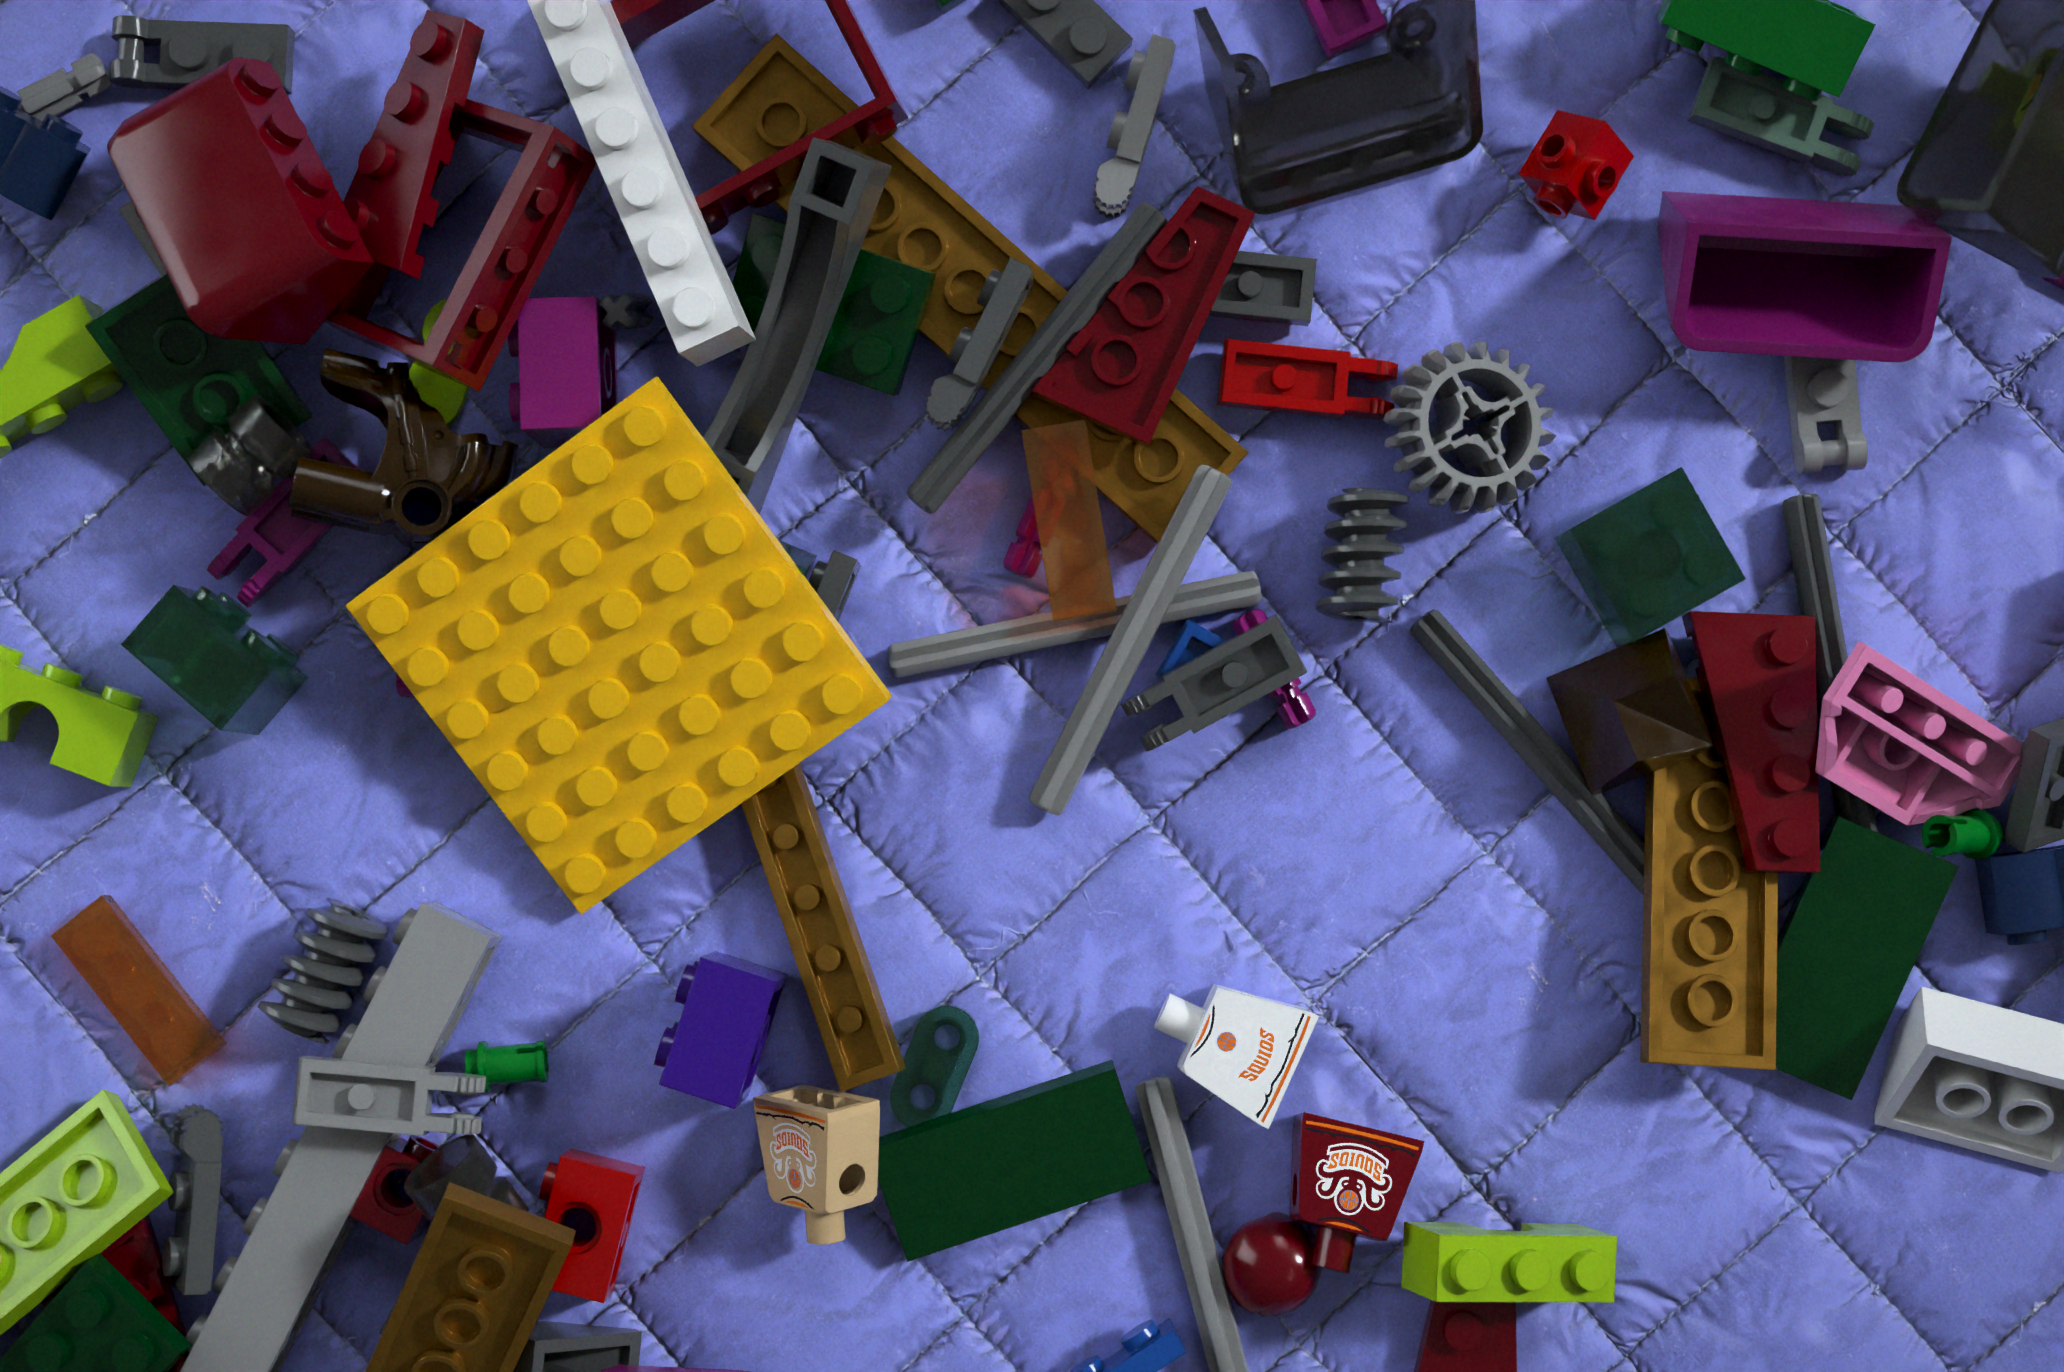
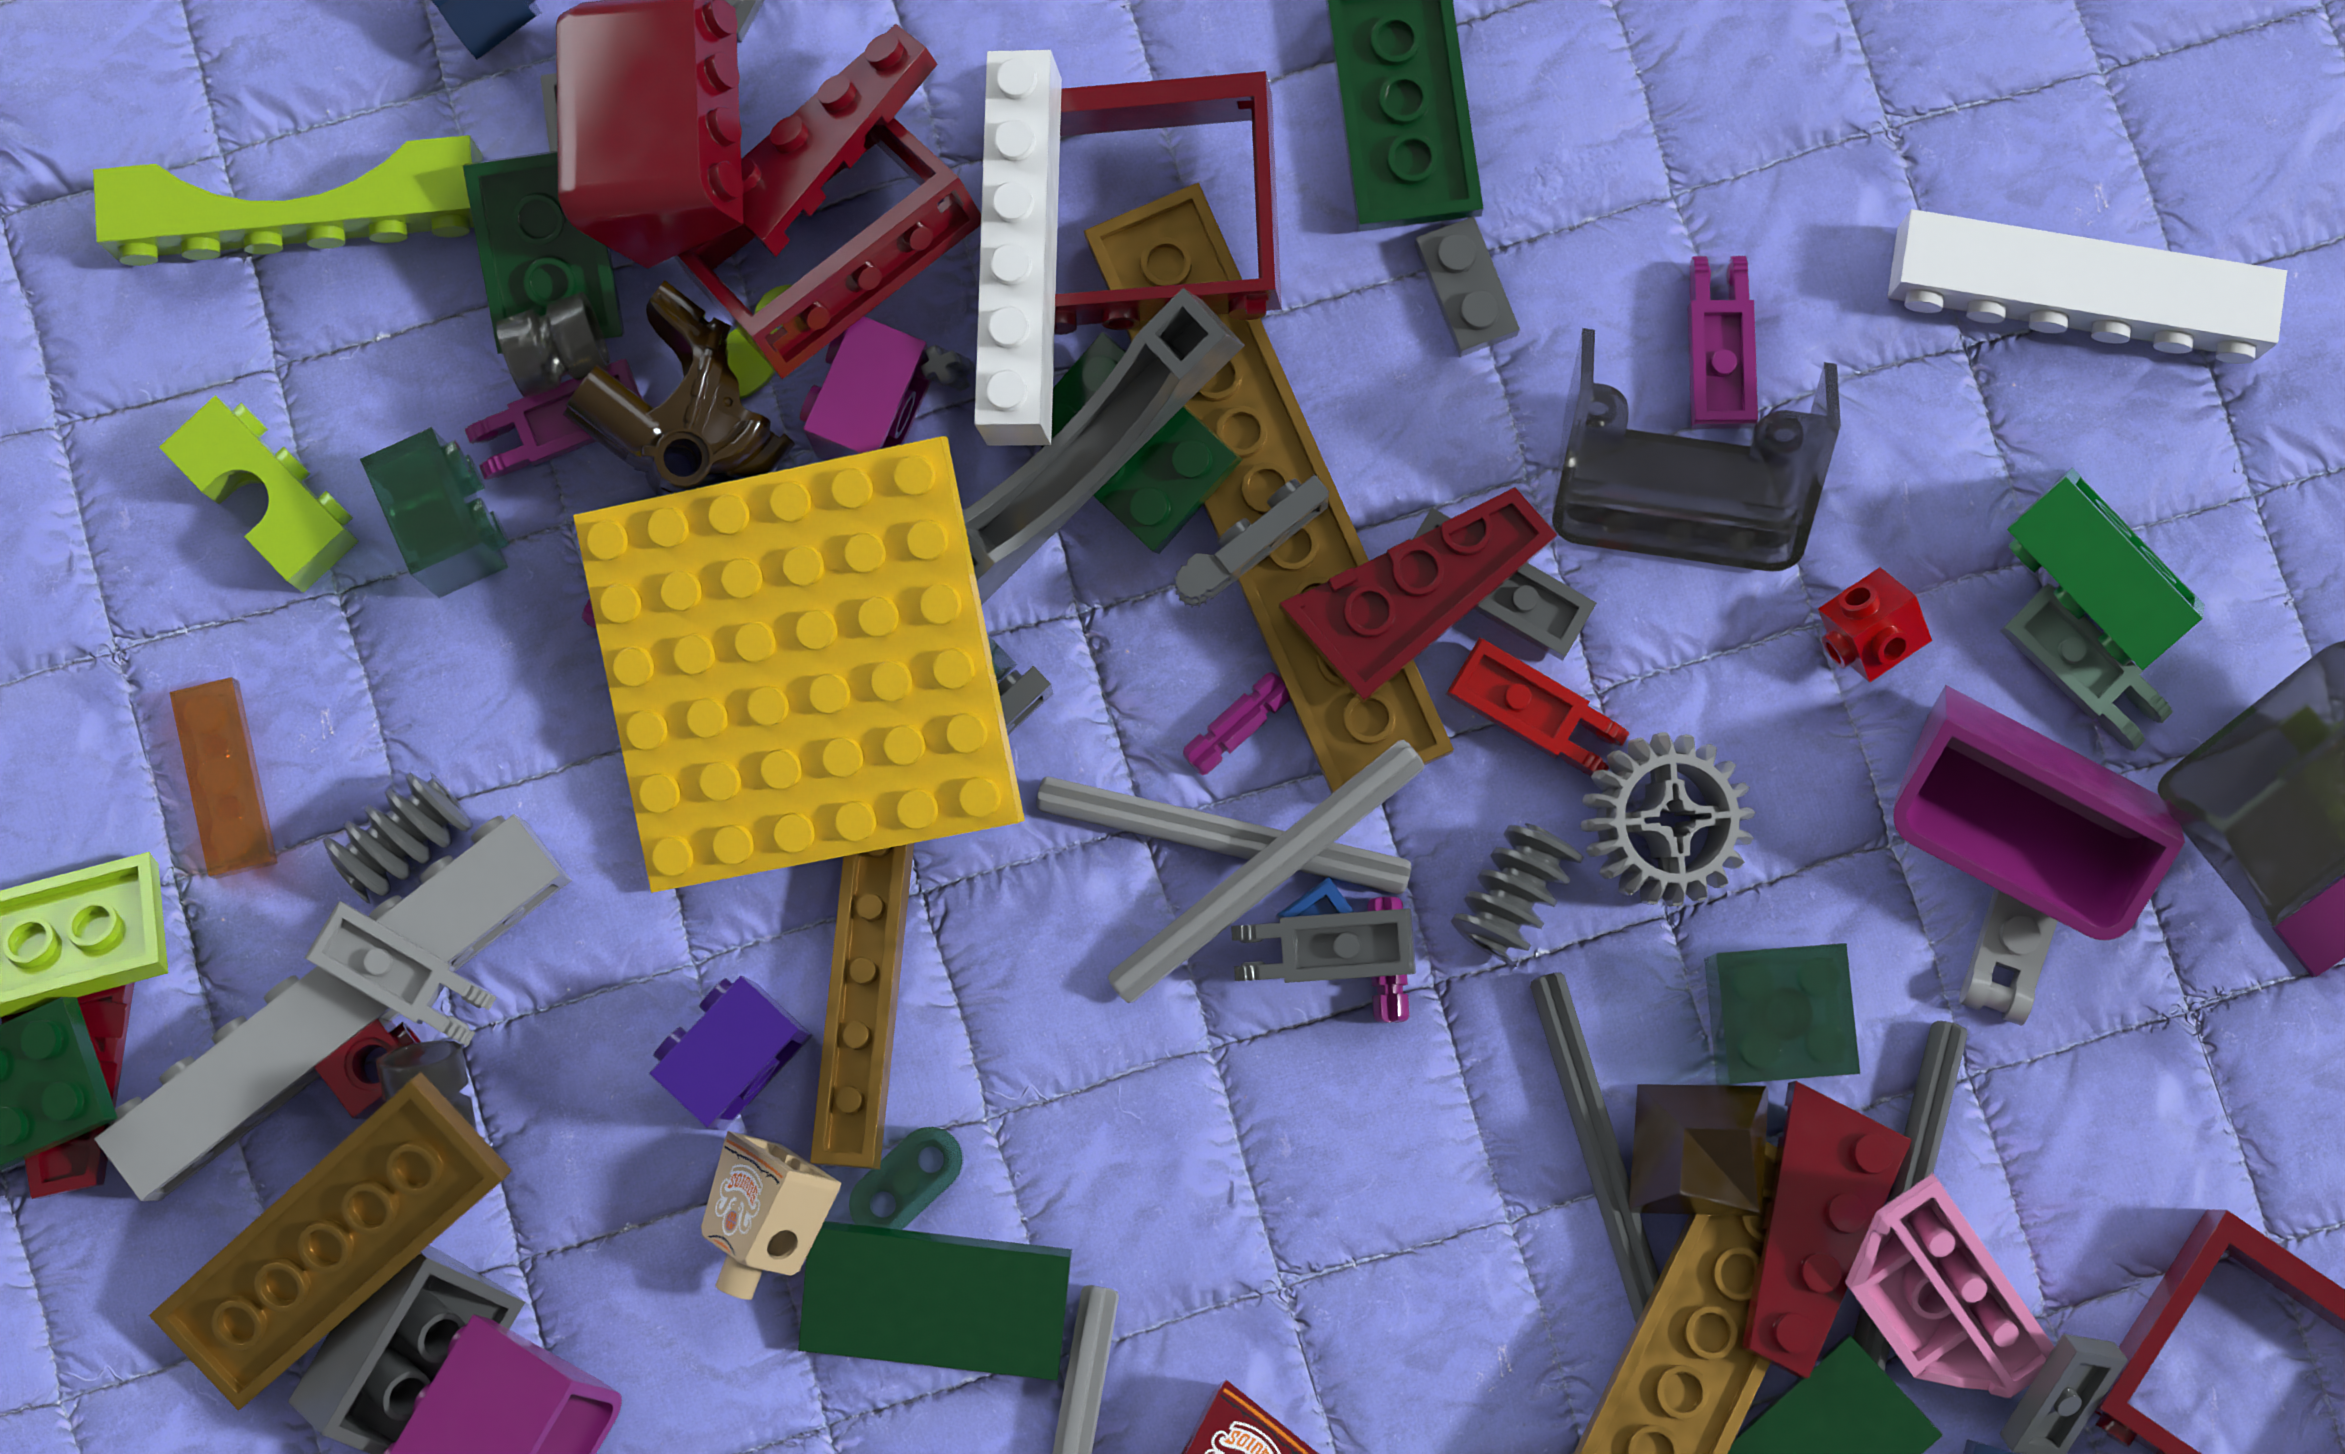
camera: 30 degrees right, 5 degrees down
dark grey hinge [162,1103,224,1295] -> none
green pin [465,1040,549,1093] -> none
red brick [539,1148,645,1303] -> none
dark grey axle [907,202,1167,514] -> none
clear orange plate [1021,420,1117,622] -> none
light grey hinge [1093,34,1176,218] -> none
white torso [1154,984,1319,1129] -> none
green pin [1921,808,2003,860] -> none

